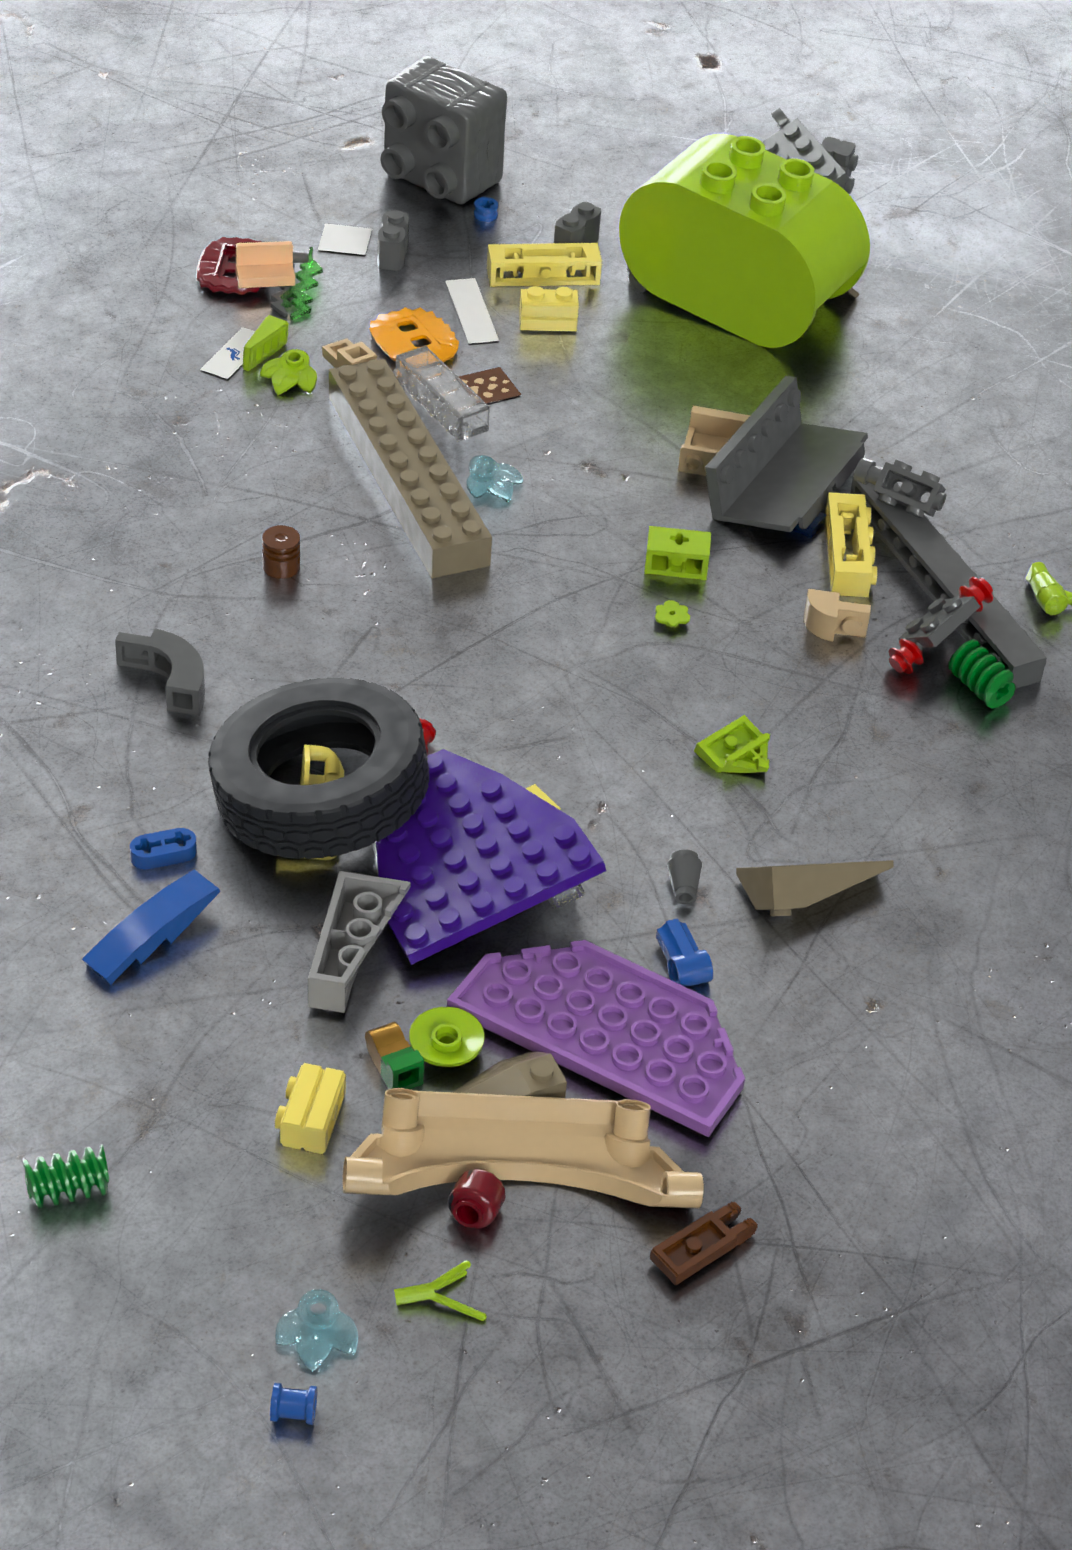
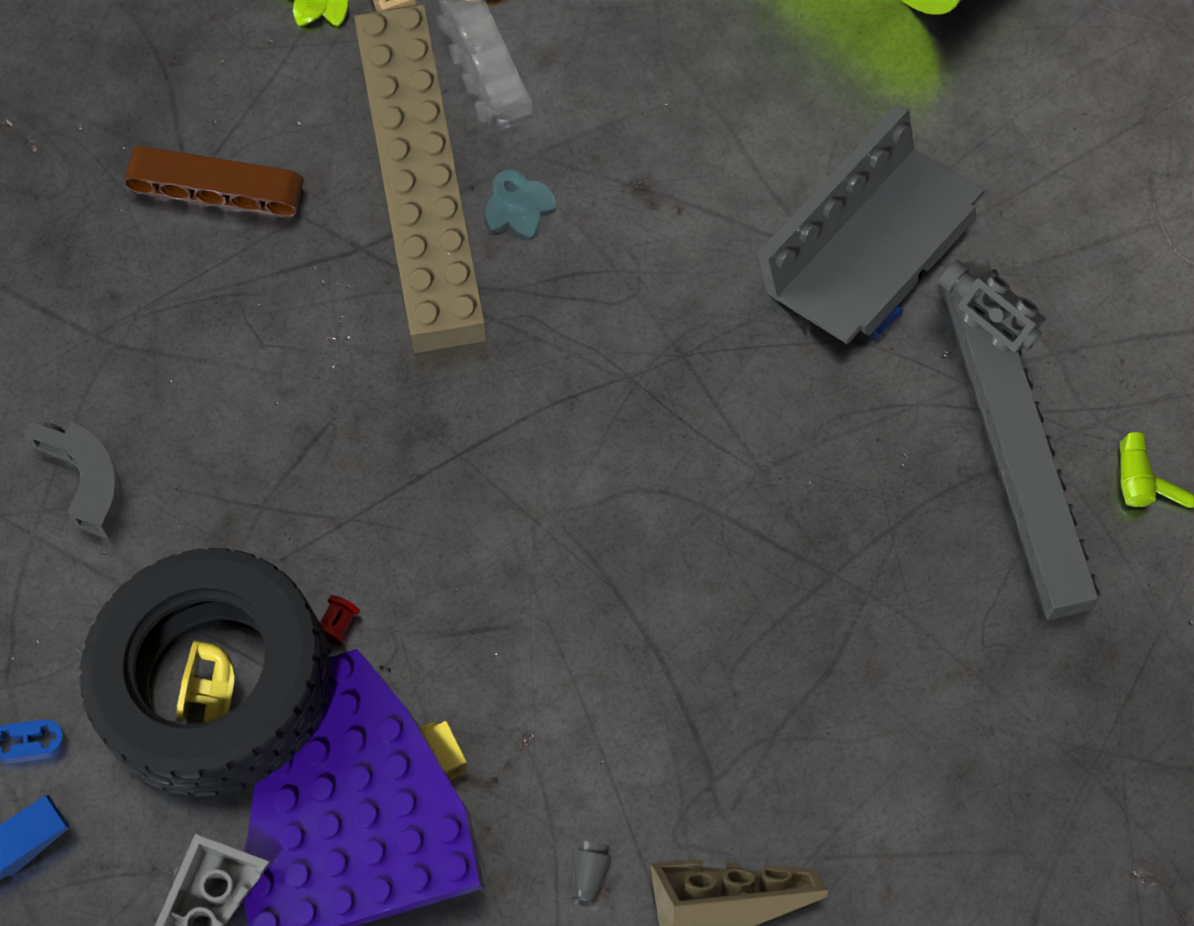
camera: 15 degrees right, 25 degrees up
reddish brown piece [262,525,300,579] -> none
reddish brown sticker [455,367,521,406] -> none
lime brick [644,526,711,580] -> none
lime plant [655,600,690,627] -> none
tan panel [678,405,750,476] -> none
lime slope [694,715,770,773] -> none
tan brick [804,589,871,642] -> none
light yellow brick [825,492,877,597] -> none
dark grey plate [889,577,993,674] -> none
green piece [948,639,1016,708] -> none
none -> reddish brown beam [124,146,304,216]

